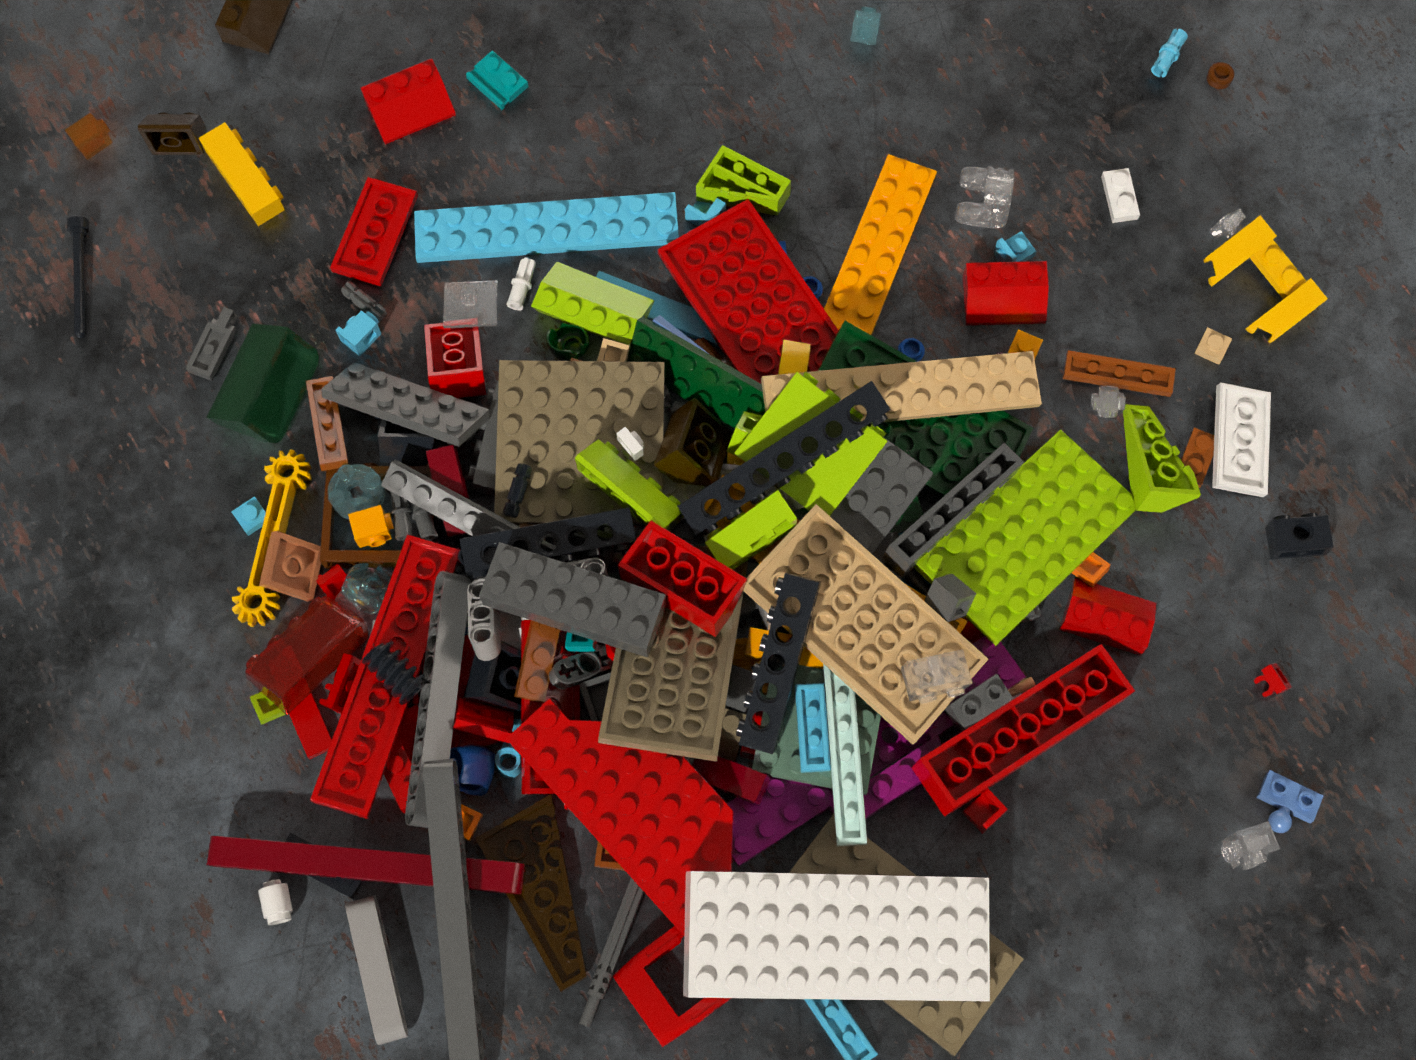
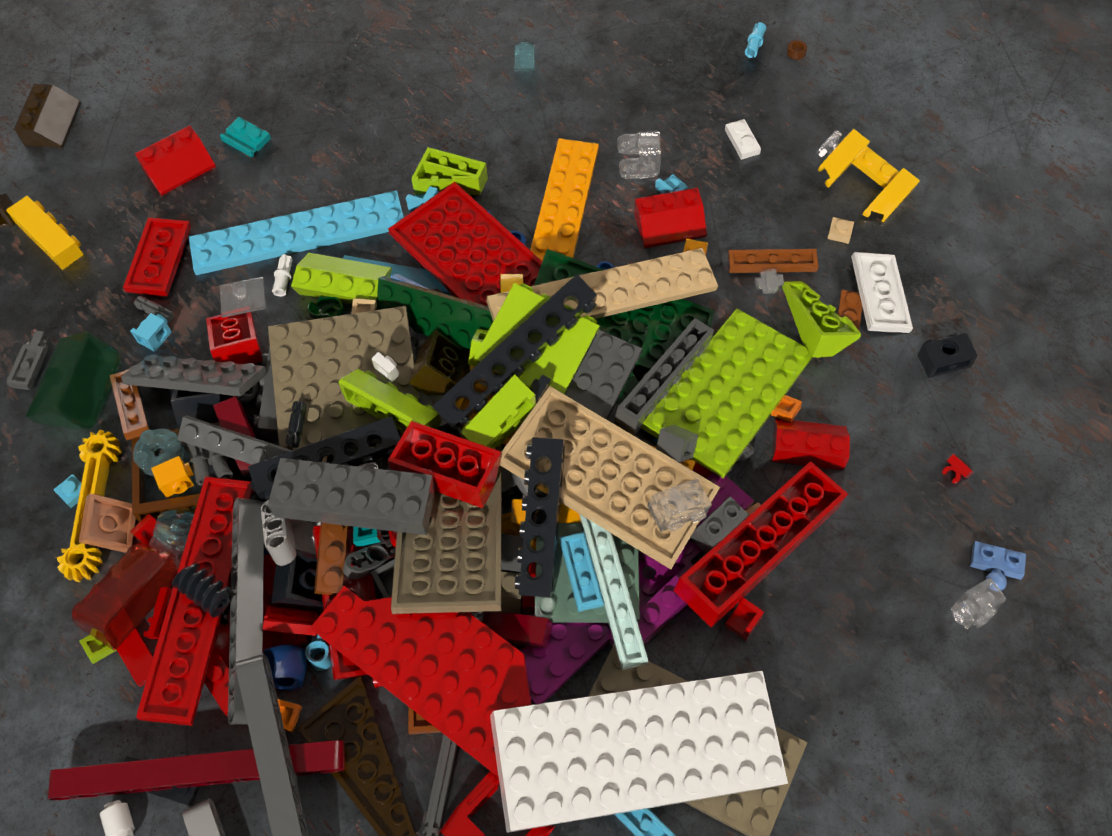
camera: 10 degrees left, 10 degrees down
none -> black plate [529,374,551,403]

